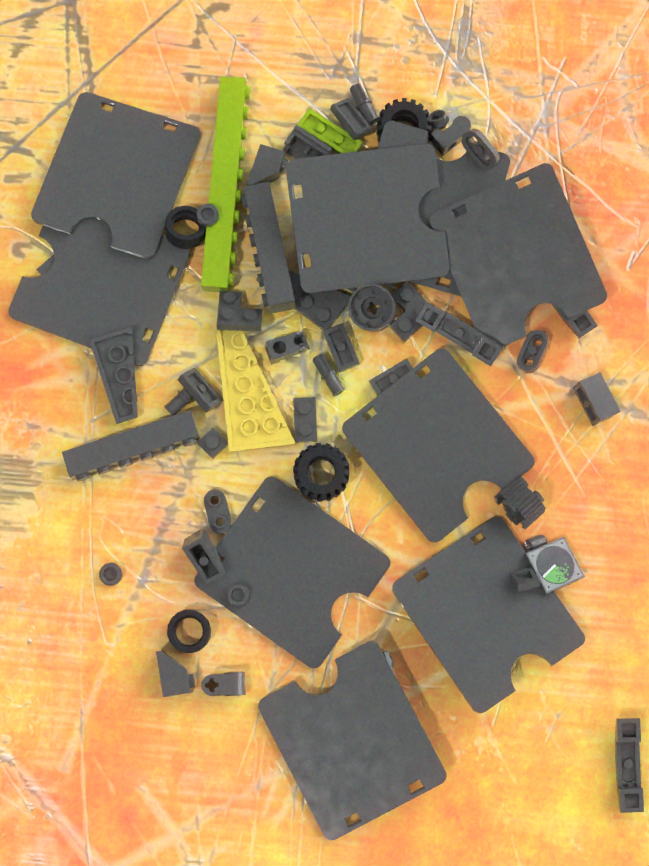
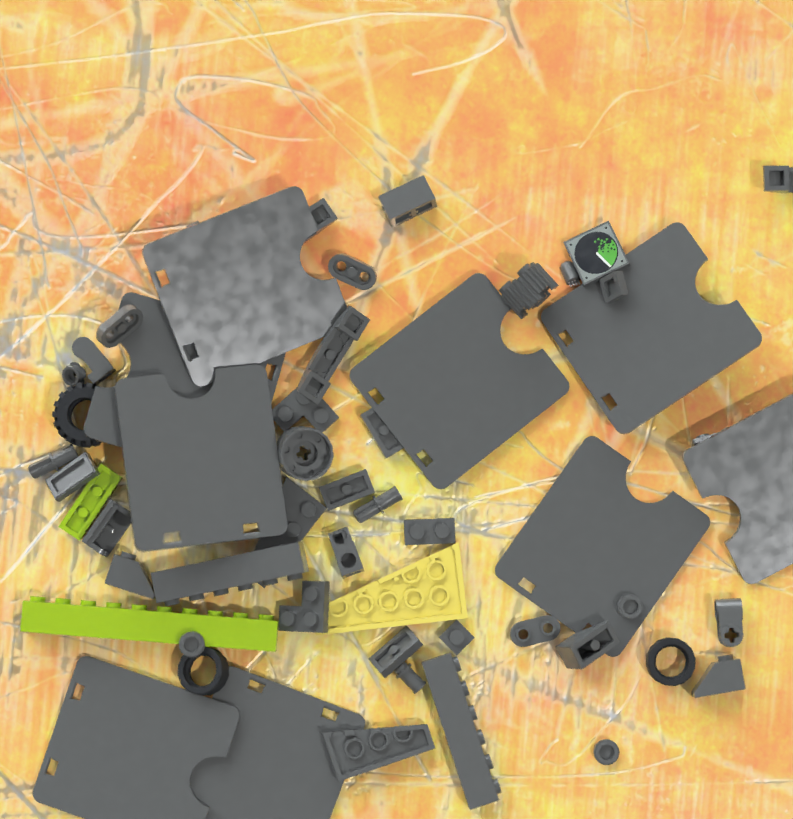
camera: 95 degrees left, 5 degrees up
black tyre [293,443,350,502] -> none

